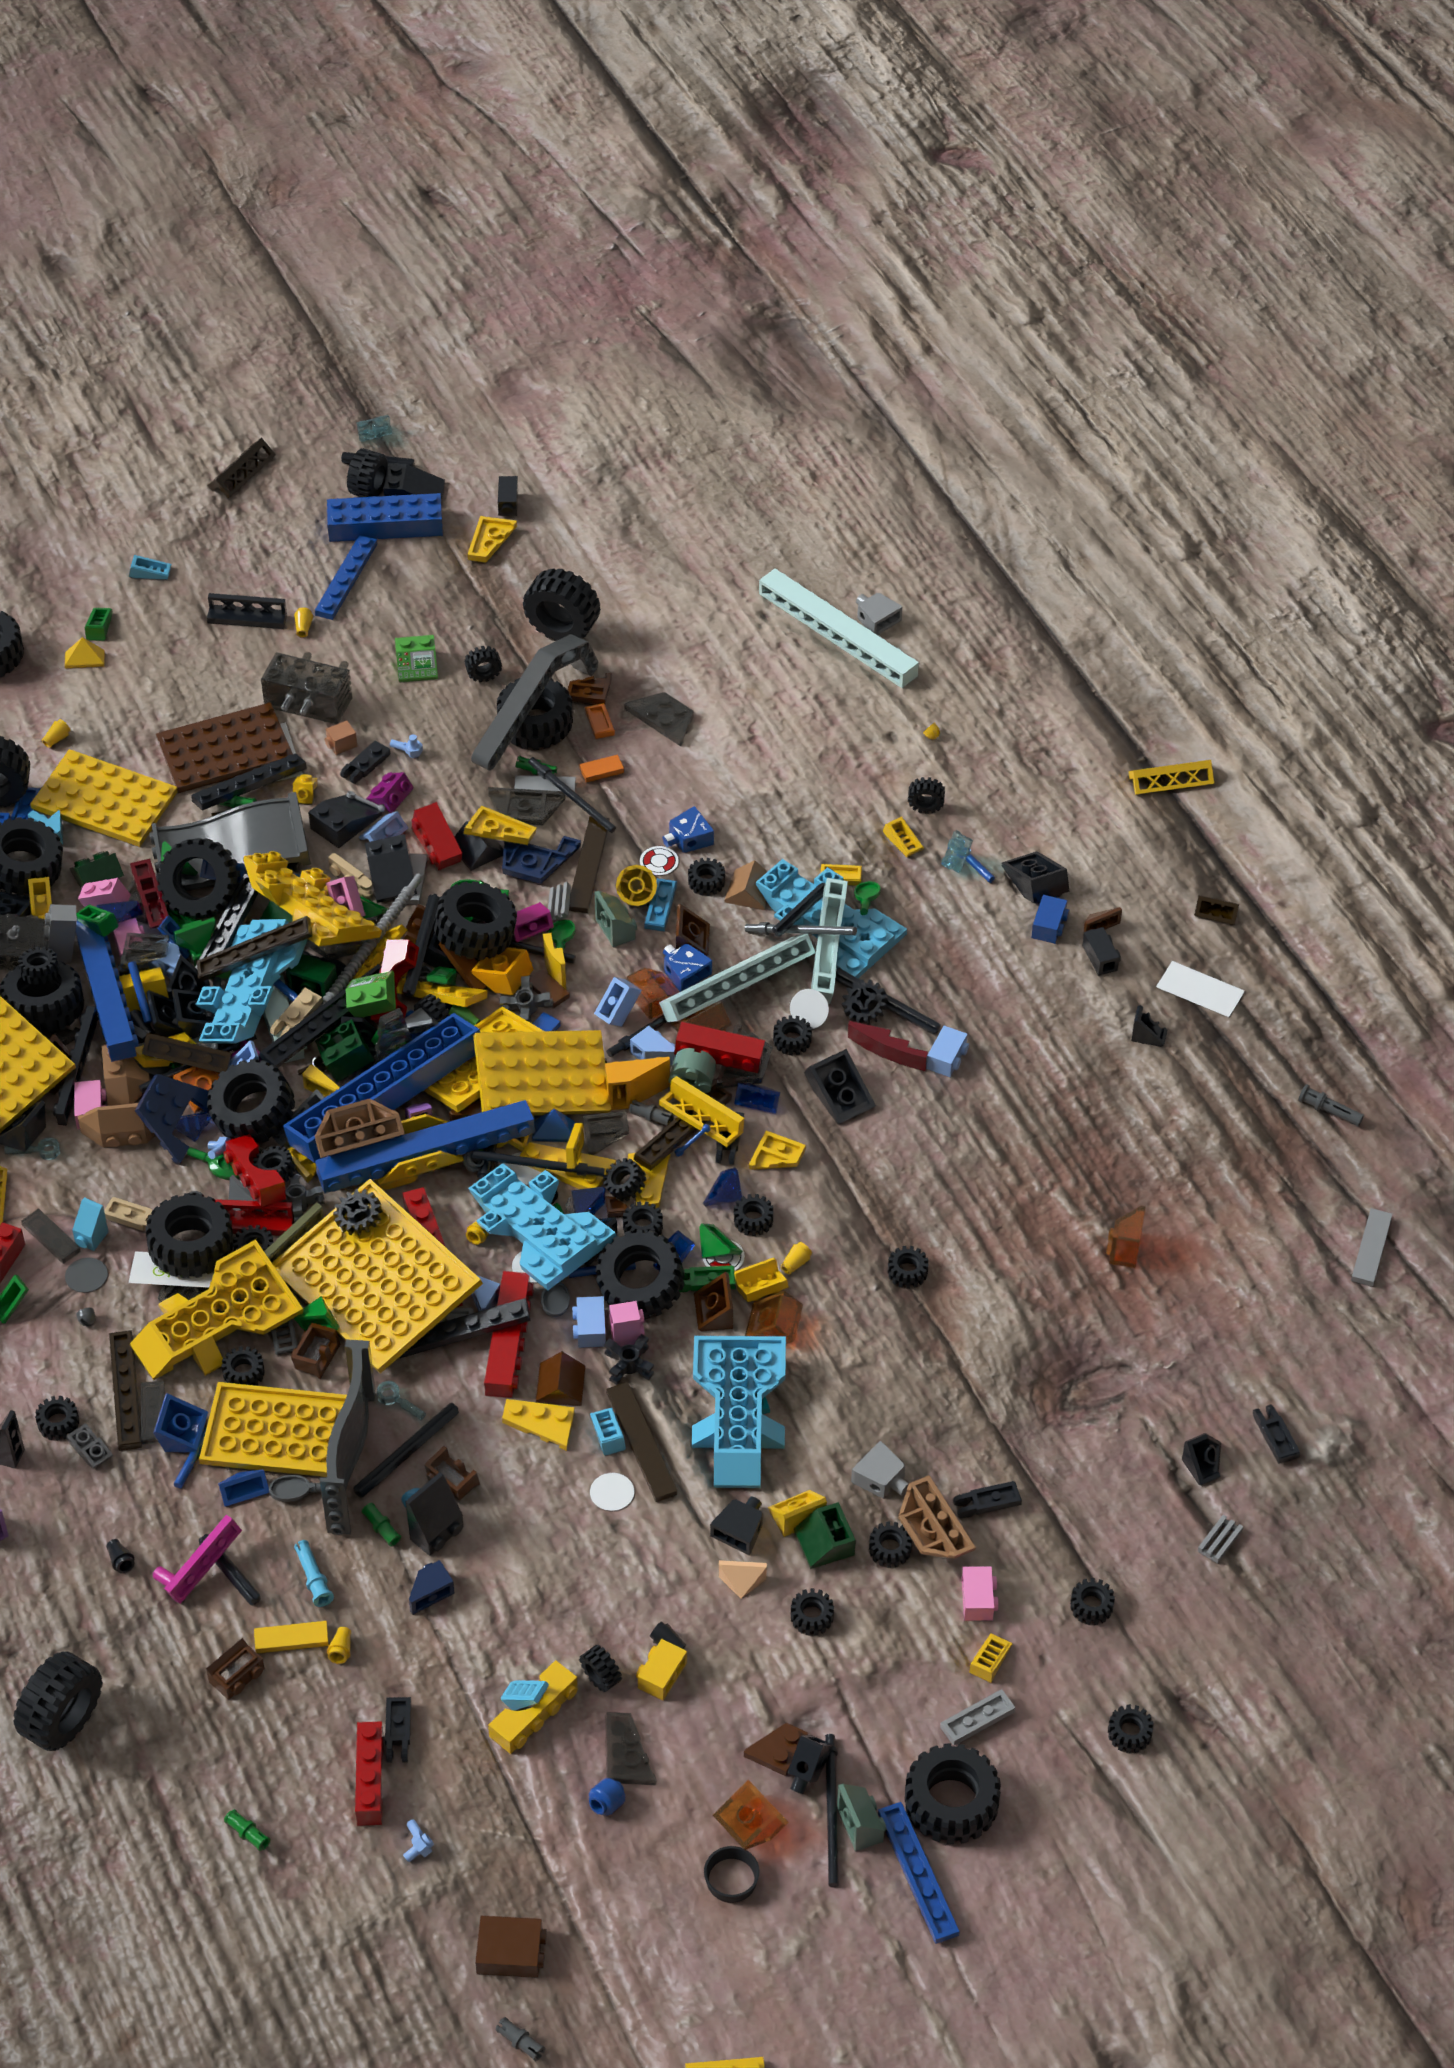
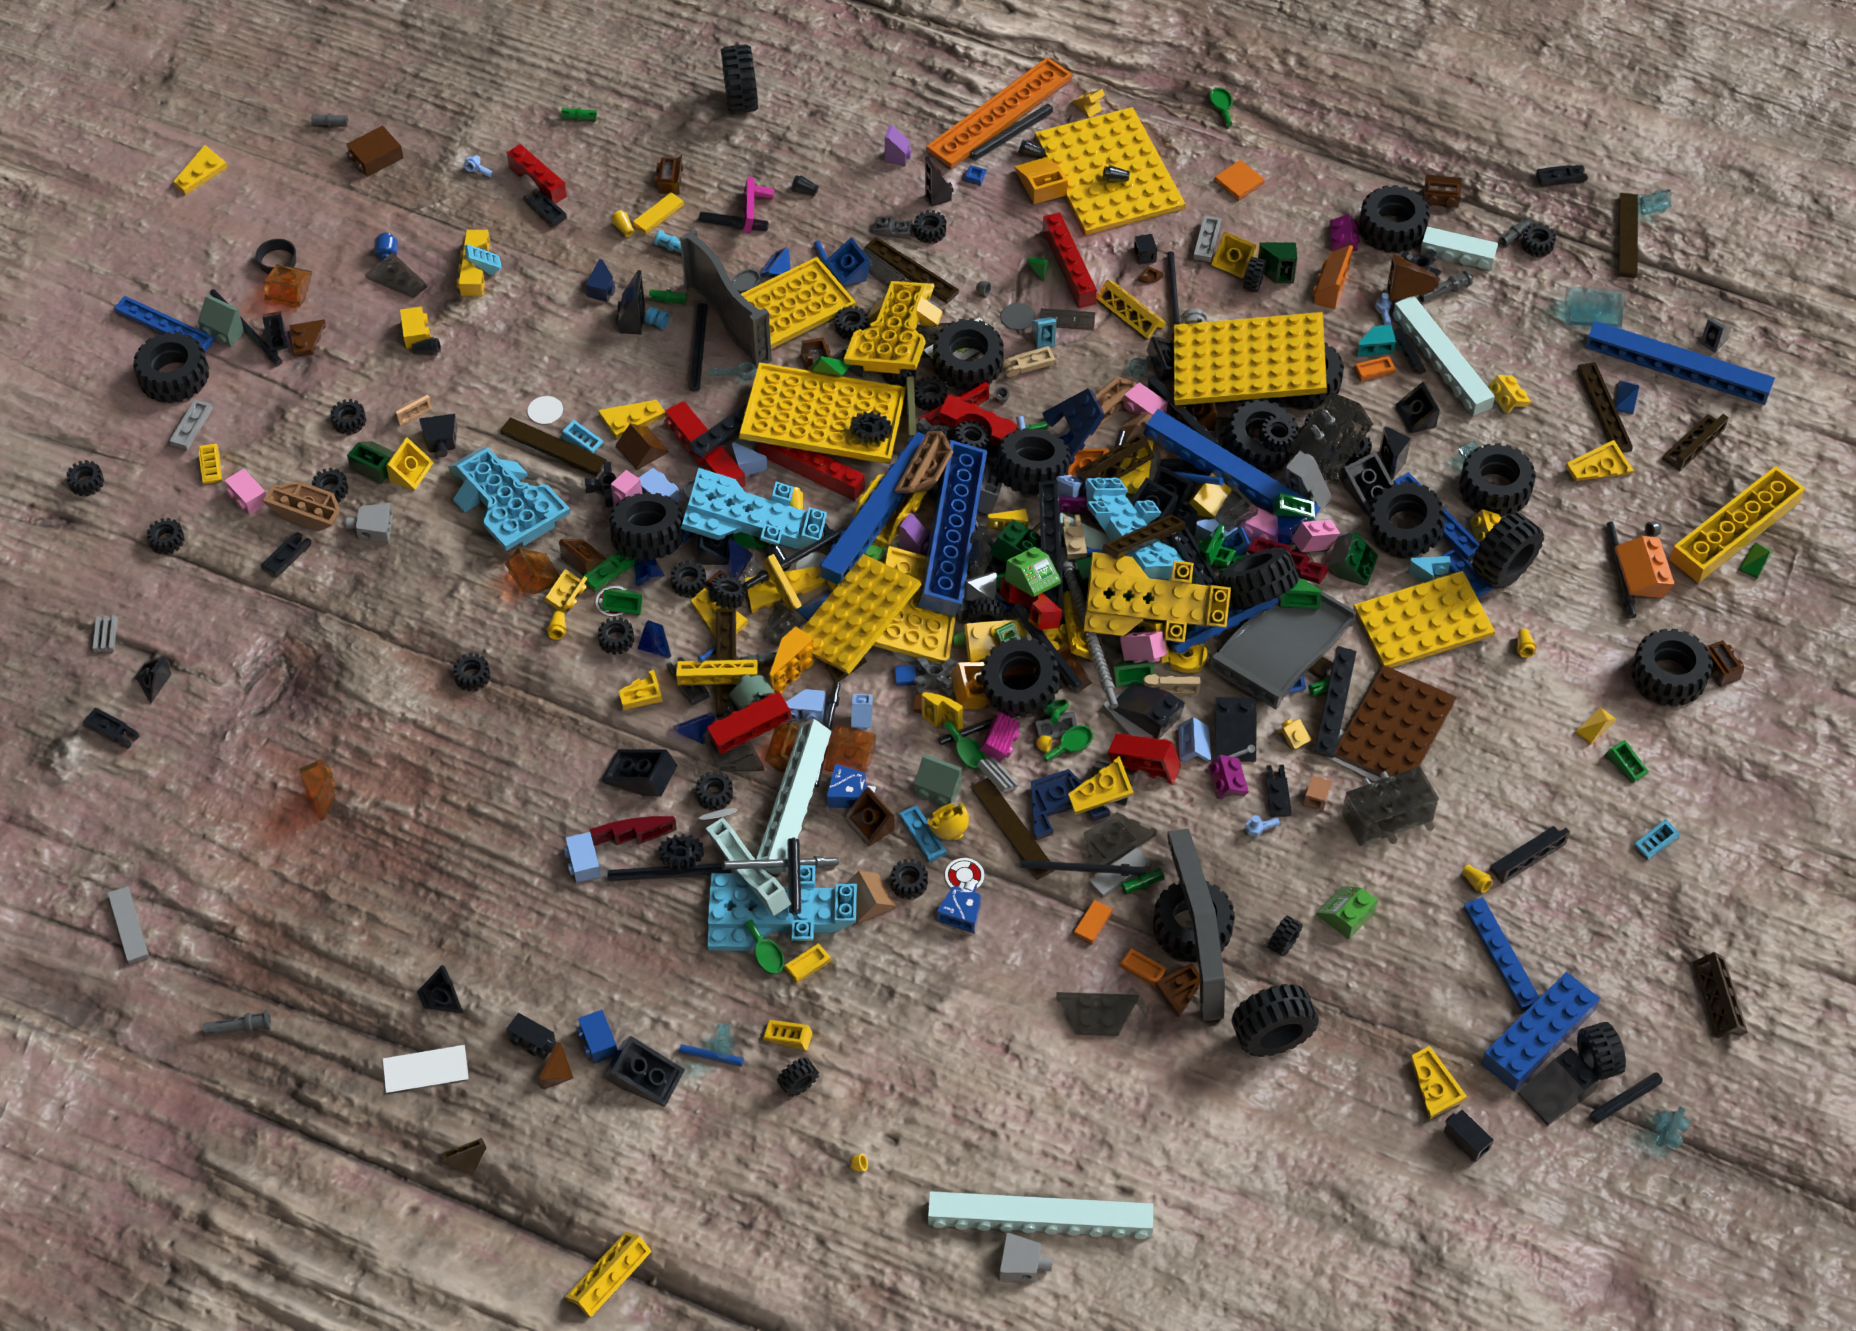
camera: 140 degrees right, 5 degrees up
yellow slope [28,877,52,921] -> none
reddish brown window [424,1446,480,1501] -> none
black tyre [579,1645,622,1692] -> none

